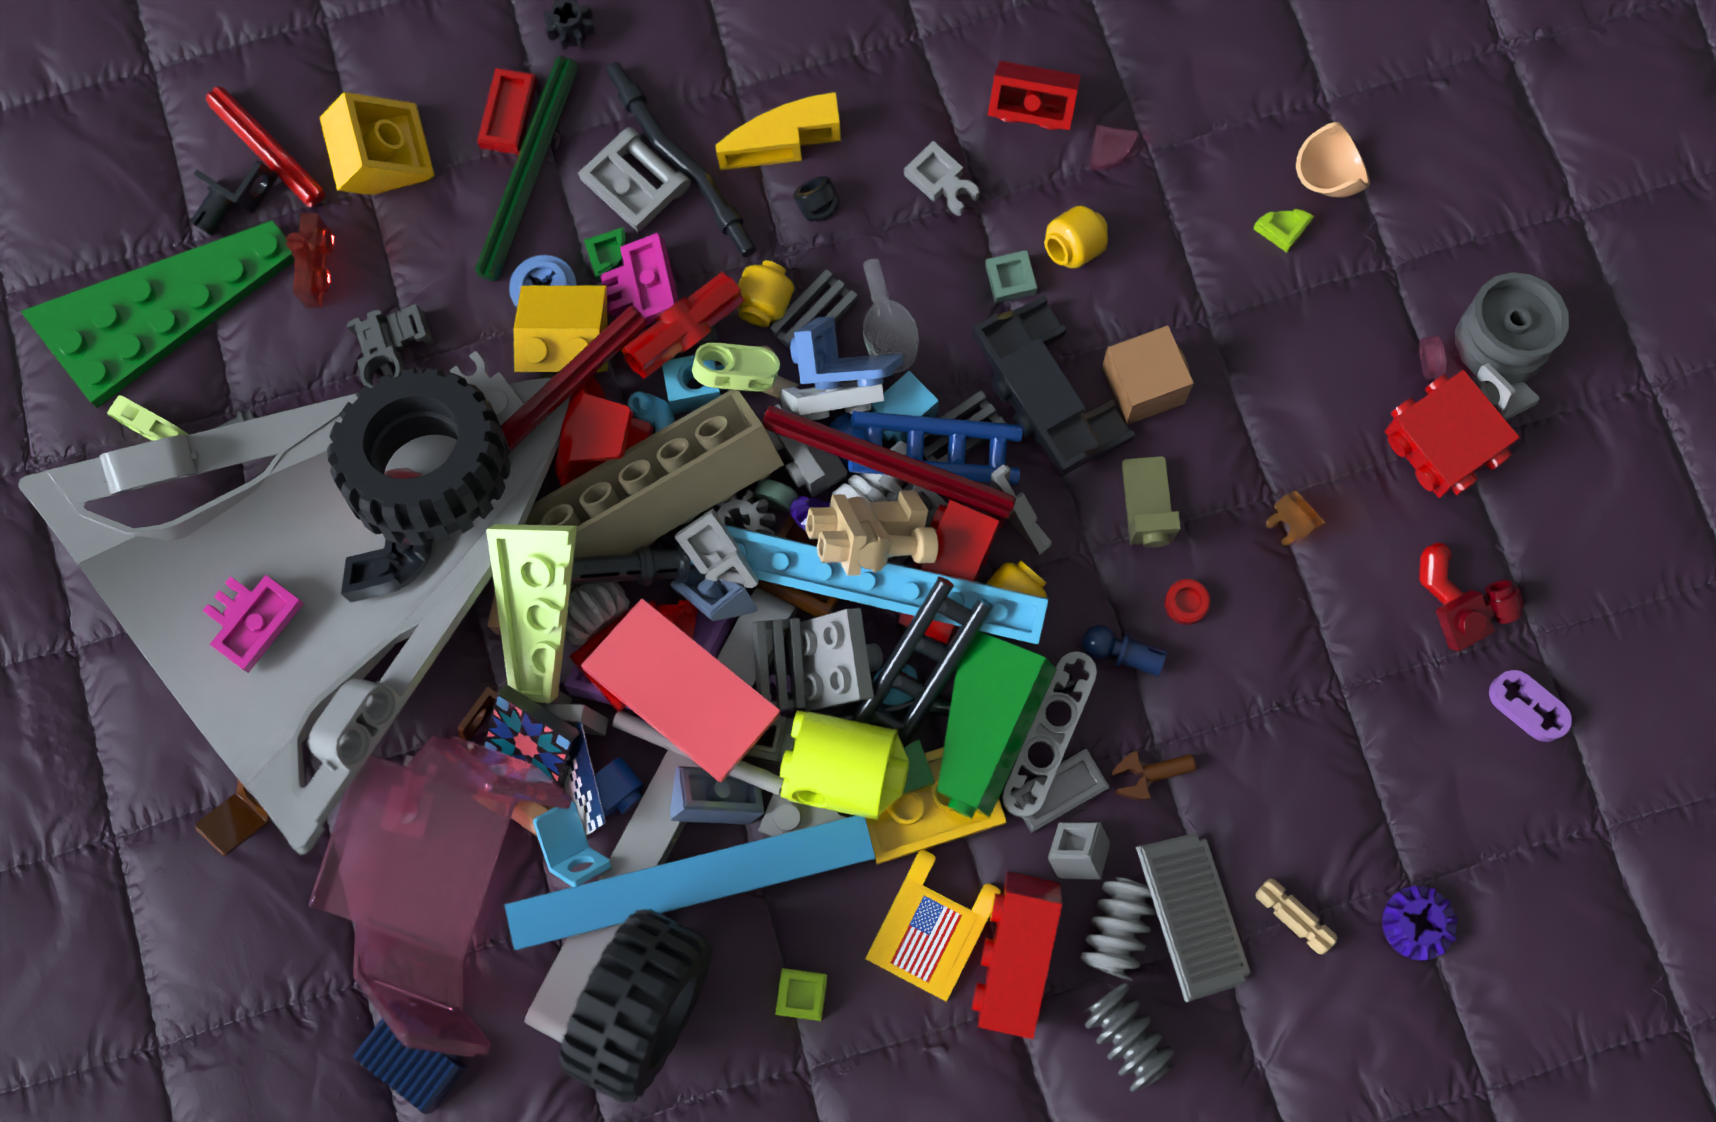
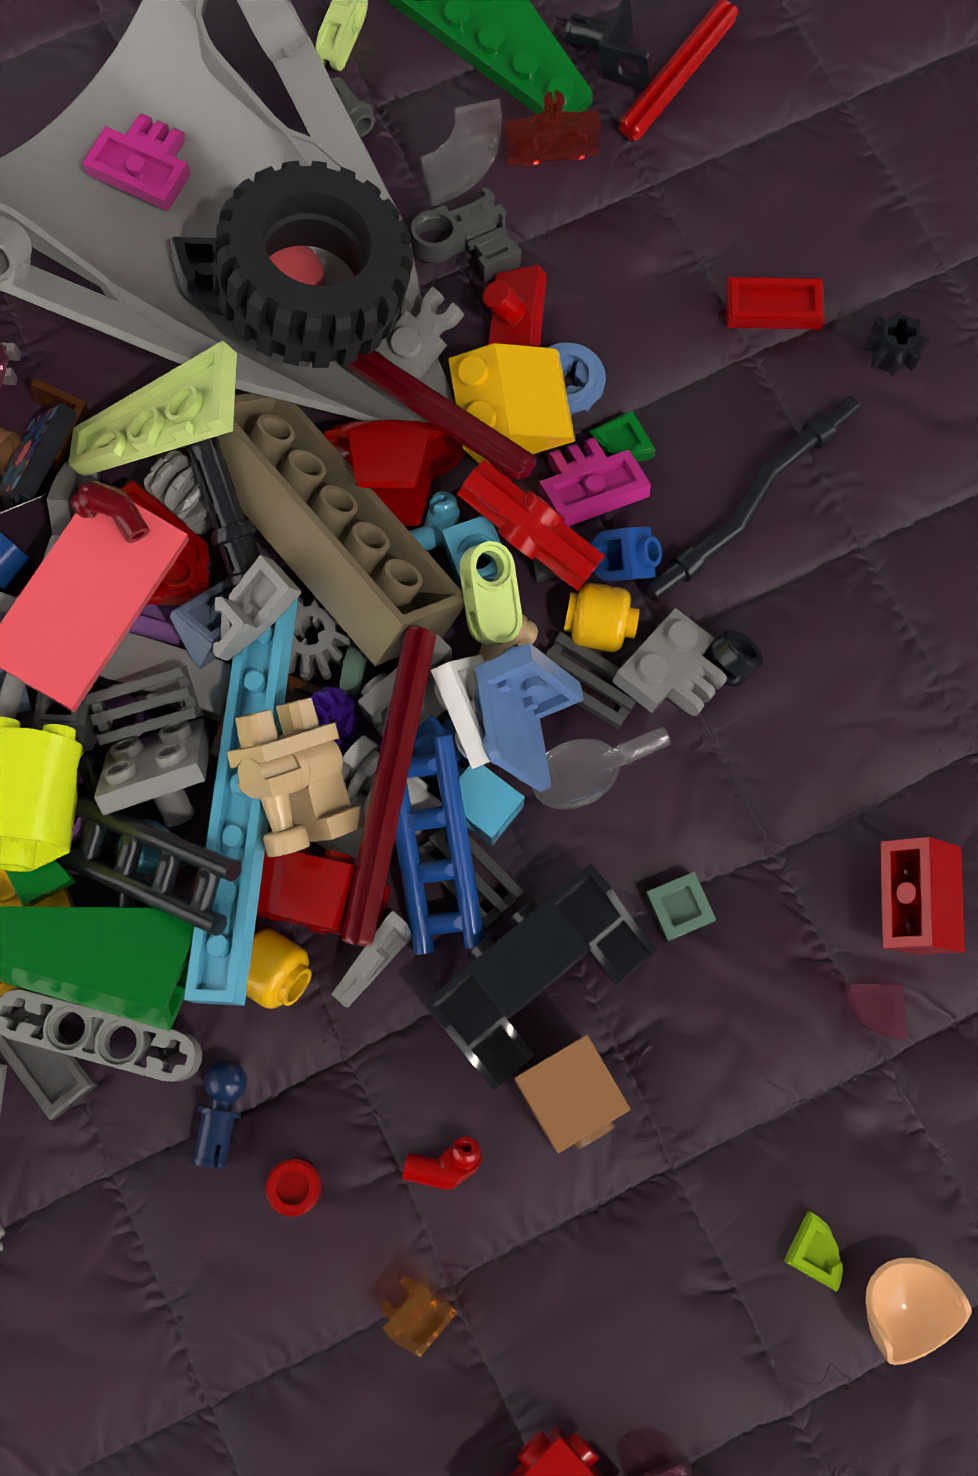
camera: 75 degrees right, 0 degrees up
yellow slope [320,92,434,195] -> none
dark green axle [475,56,578,282] -> none
light grey plate [578,127,691,233] -> none
yellow slope [716,92,841,170] -> none
light grey plate [904,141,979,216] -> none
yellow head [1044,206,1108,269] -> none
reddish brown bar [1110,751,1197,801] -> none
olive bracket [1122,456,1181,548] -> none
none -> dark red arm [71,481,150,543]
none -> red arm [402,1136,482,1190]
none -> clear tile [421,99,502,206]
none -> red tile [483,265,547,347]
none -> blue plate [592,527,662,581]
none -> light grey hinge [612,608,727,716]

